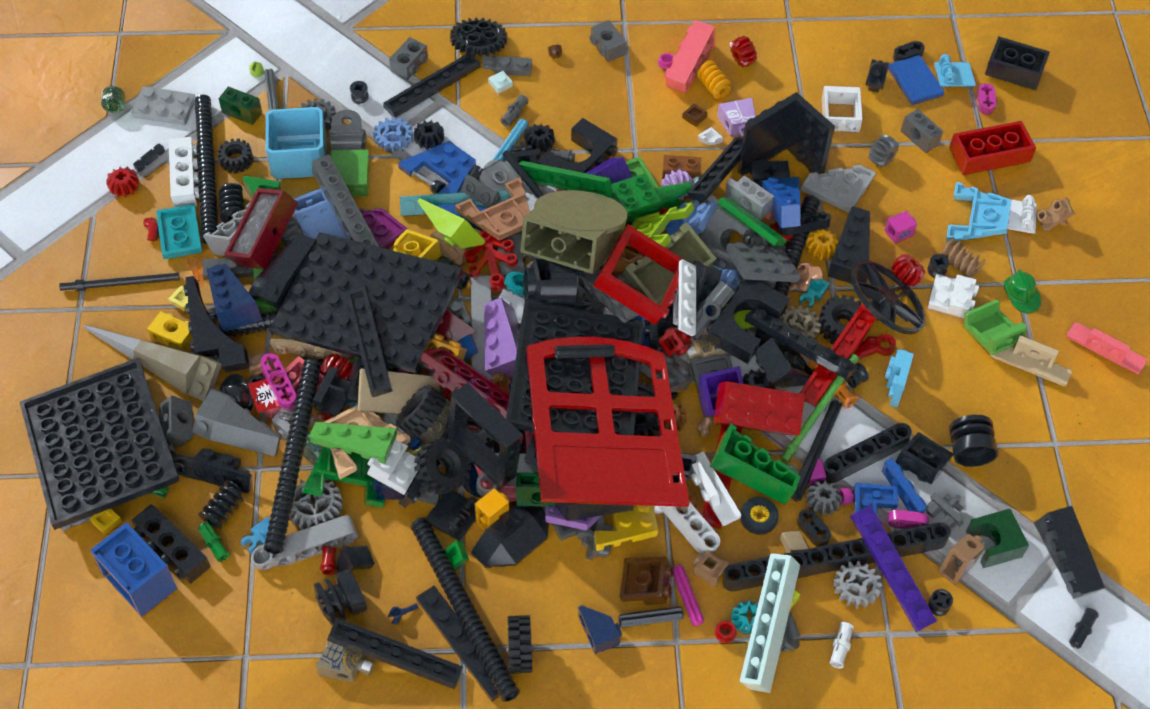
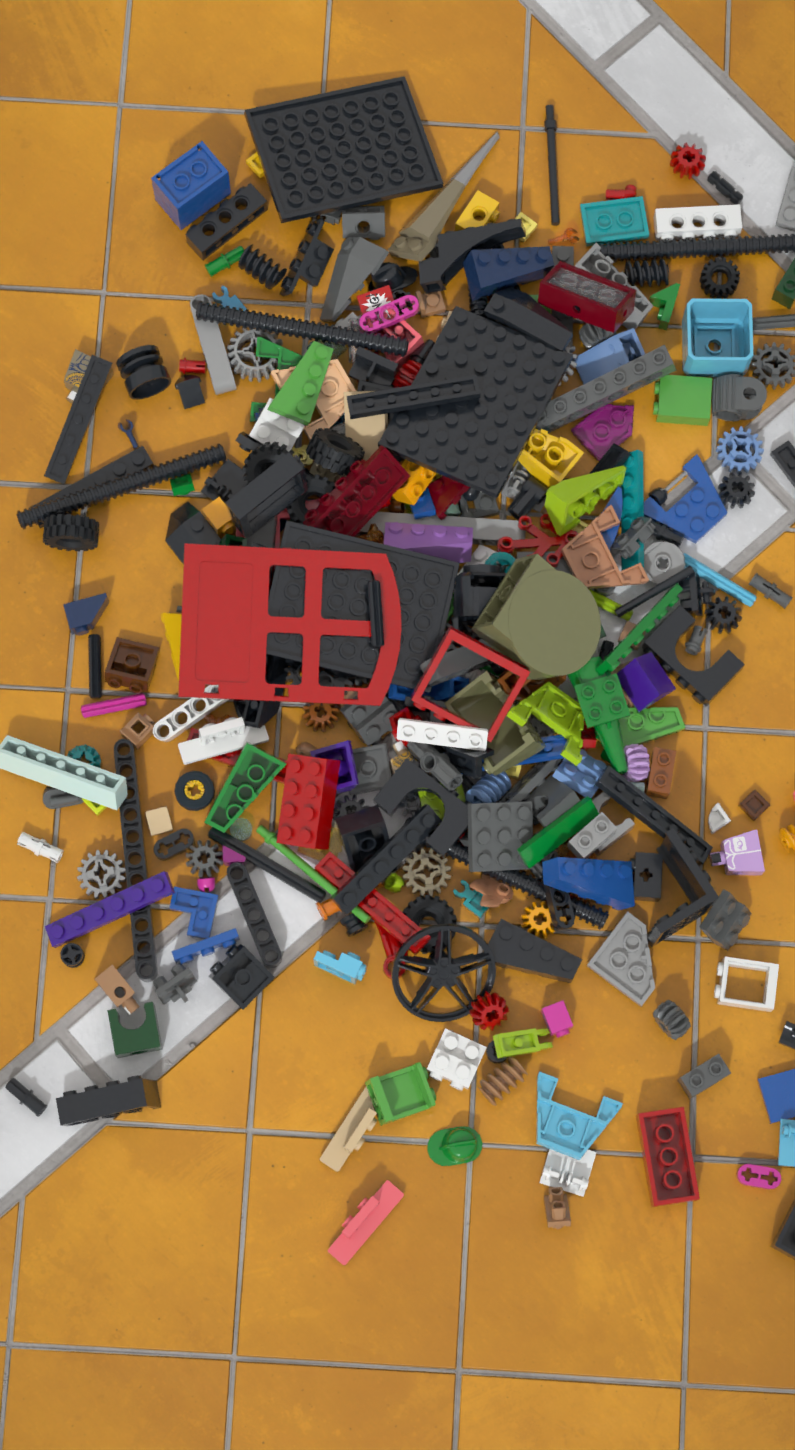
camera: 95 degrees right, 20 degrees up
red plate [714,621,737,643] -> none
dark pink beam [888,510,929,529] -> none
black wheel [949,414,998,467] -> none
none -> lime hinge [493,1028,553,1058]
none -> black tile [589,443,631,474]

